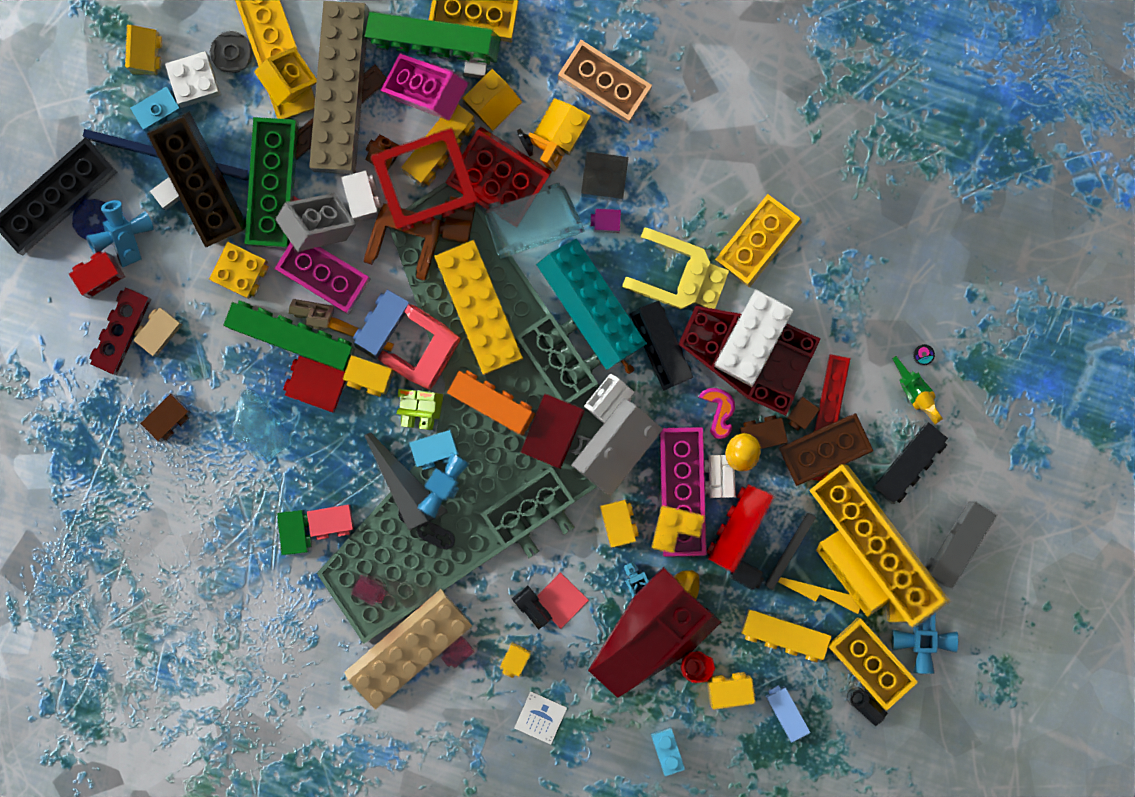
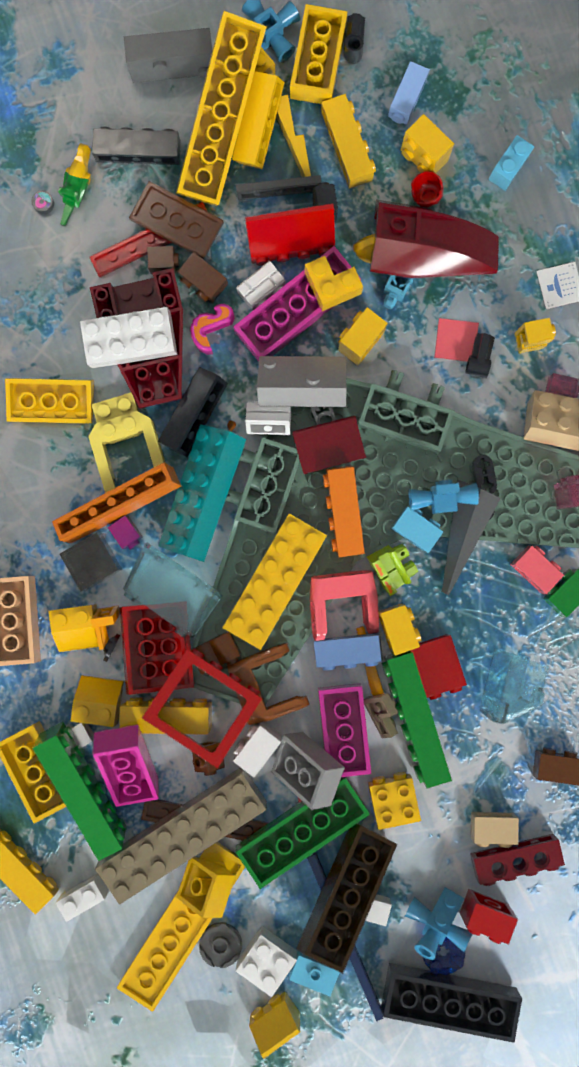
camera: 120 degrees left, 0 degrees up
yellow hat [725,433,760,471] -> none
none -> orange brick [52,462,181,544]

